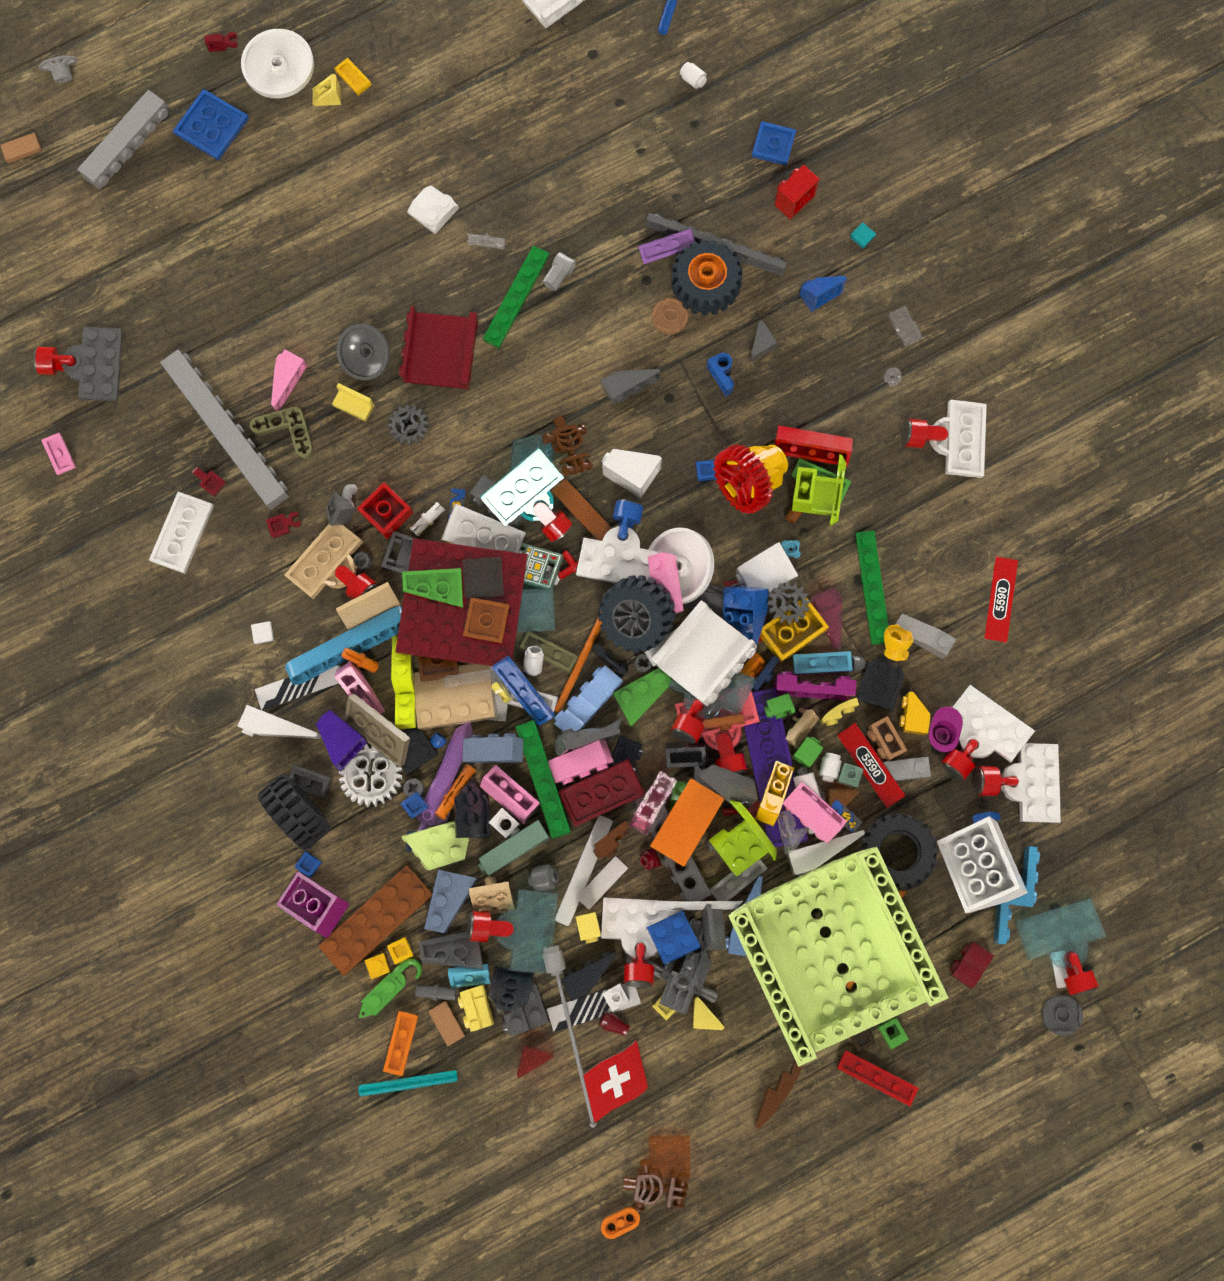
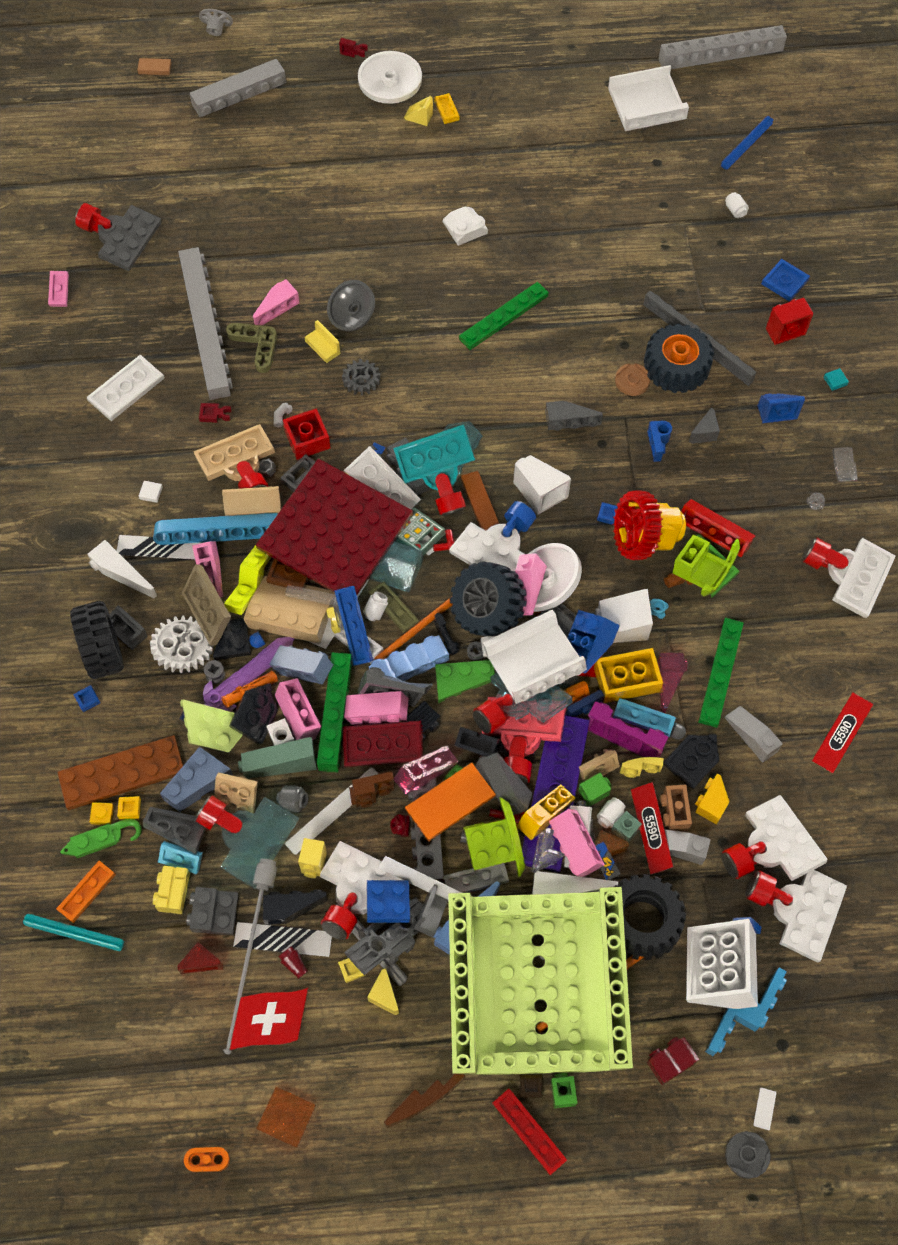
camera: 20 degrees right, 15 degrees down
blue plate [173,89,249,161] -> none
dark red plate [192,467,227,497] -> none
magenta slope [276,871,349,938] -> none
dark purple slope [316,710,367,772] -> none
dark grey slope [326,492,356,526] -> none
orange axle [342,648,379,673] -> none
dark red panel [399,306,479,389] -> none
blue tile [400,791,428,819] -> none
bright green wing [402,568,463,608] -> none
white pin [410,502,445,536] -> none
dark grey pin [415,984,457,1001] -> none
medium nougat tile [428,1001,466,1046] -> none
clear smoke plate [462,557,504,599] -> none
dark orange plate [463,598,510,644] -> none
clear pin [468,233,506,250] -> none
black tile [488,966,534,1016] -> none
reddish brown piece [542,416,593,476] -> none
light grey piece [543,252,576,291] -> none
white sticker [576,856,628,909] -> none
white brick [602,983,630,1012] -> none
reddish brown piece [622,1159,690,1212] -> none
medium lavender tile [638,228,695,264] -> none
dark orange plate [703,714,746,730] -> none
bright green brick [763,693,796,719] -> none
dark grey gear [767,581,810,625] -> none
yellow hair [884,625,913,661] -> none
magenta piece [928,706,963,752] -> none
clear light blue plate [1015,898,1106,997] -> none

